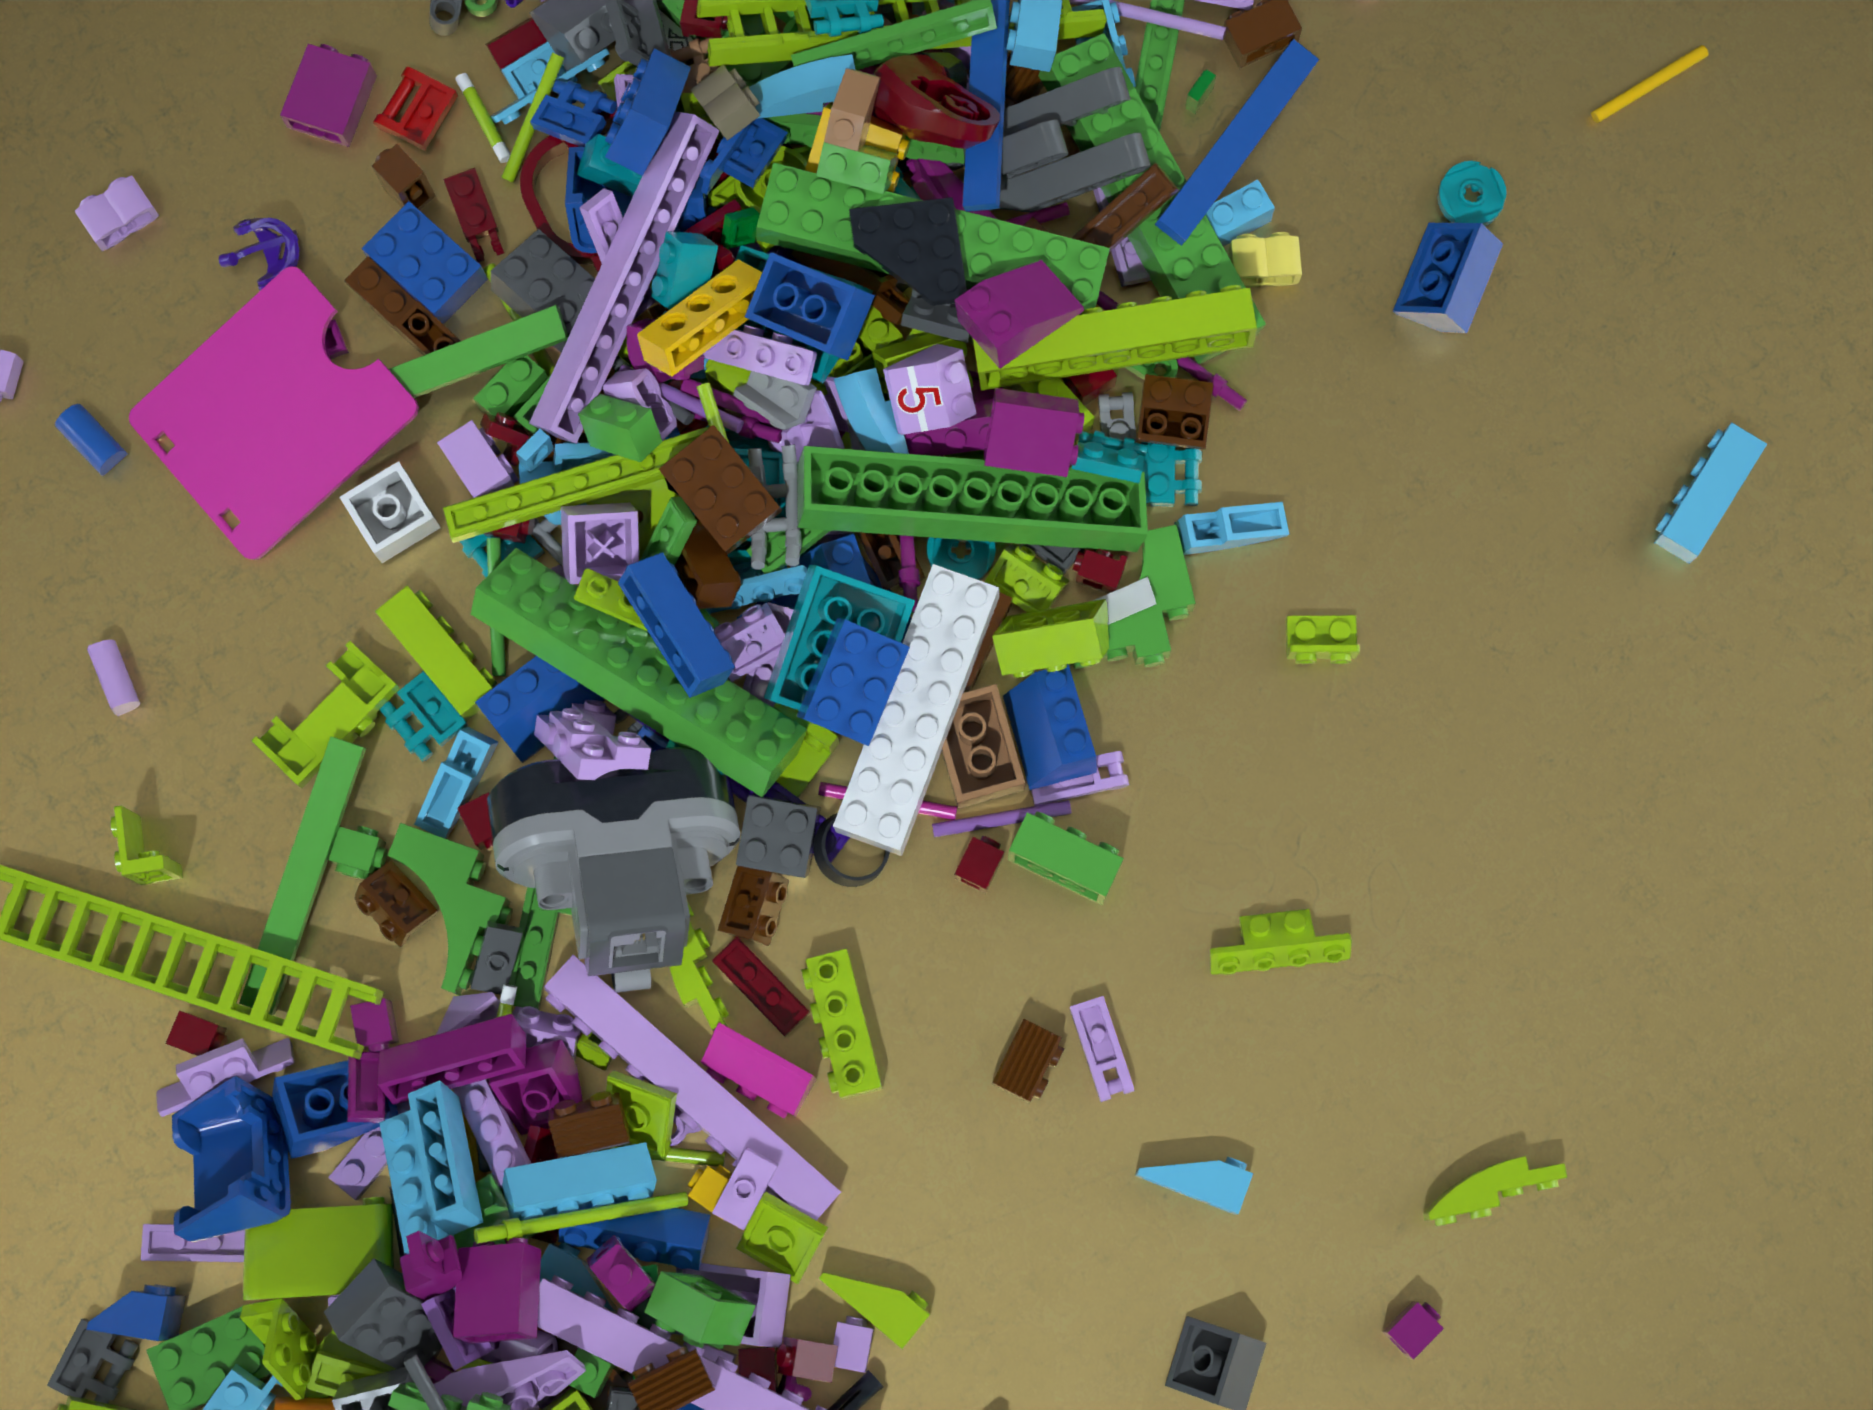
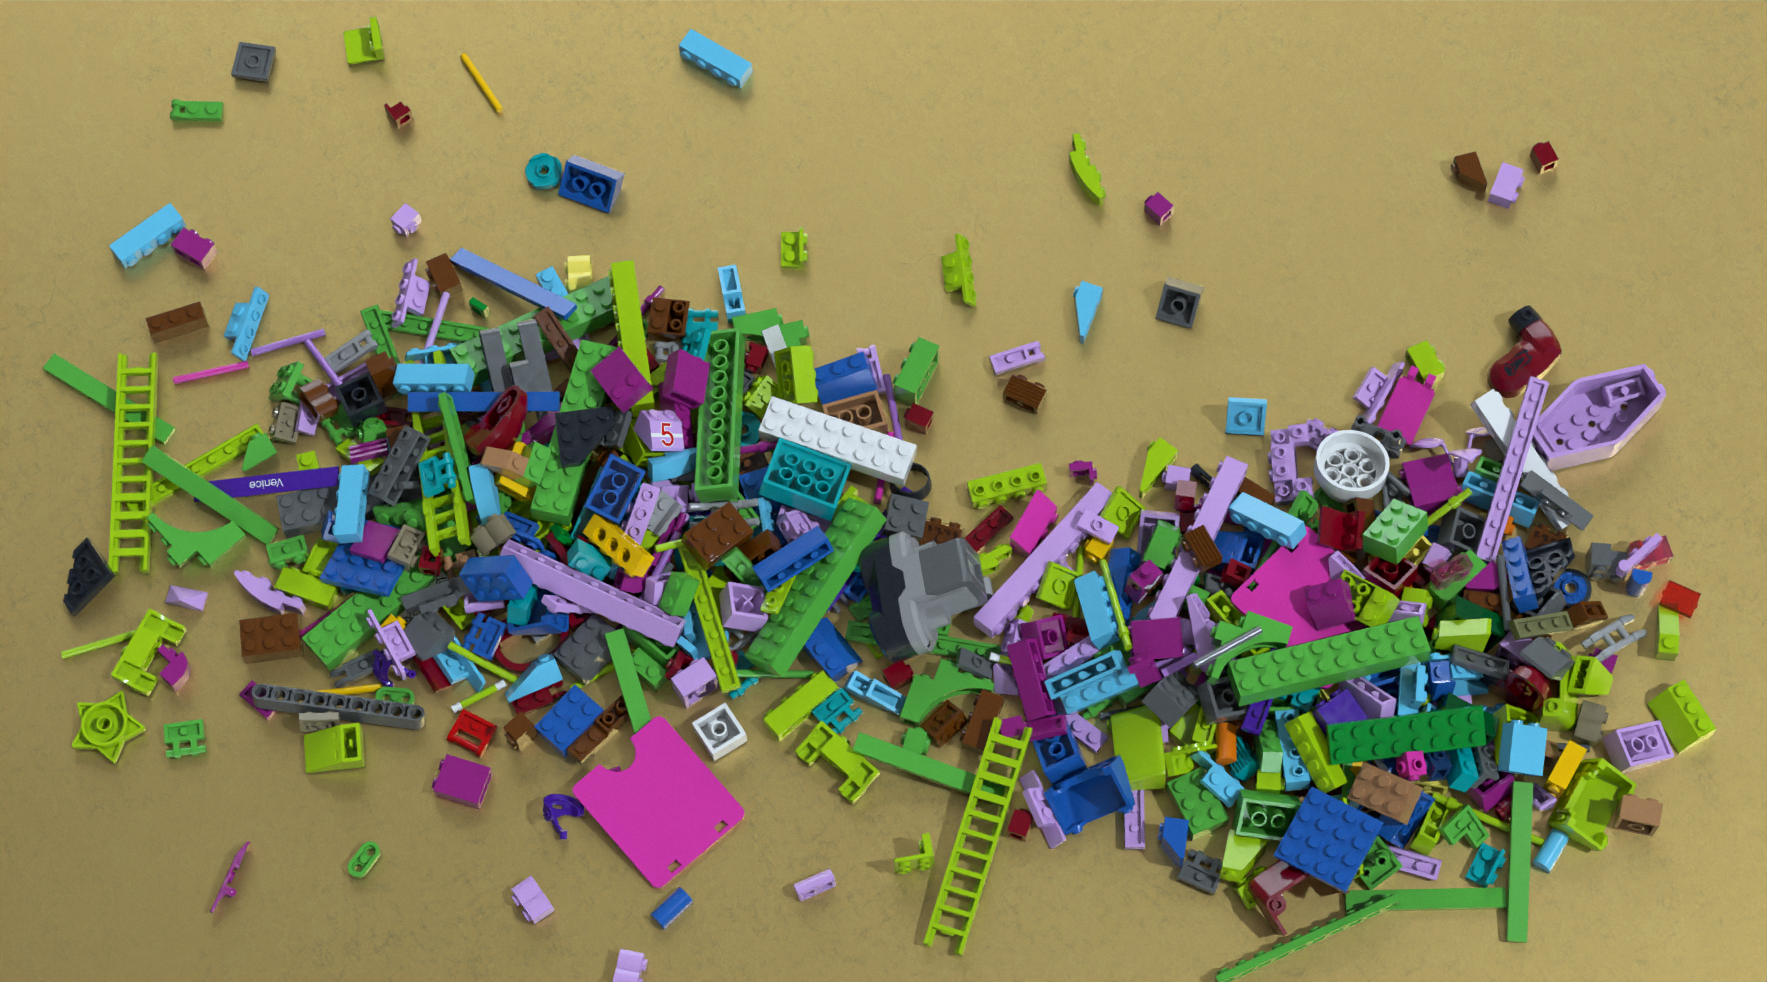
camera: 90 degrees left, 10 degrees down
lavender bracket [534,700,651,780] -> none
reddish brown brick [548,1091,630,1159] -> none
blue brick [797,618,910,746] -> none
none -> medium azure slope [504,653,563,702]
none -> reddish brown brick [960,689,1004,755]
none -> magenta bracket [1068,460,1097,486]

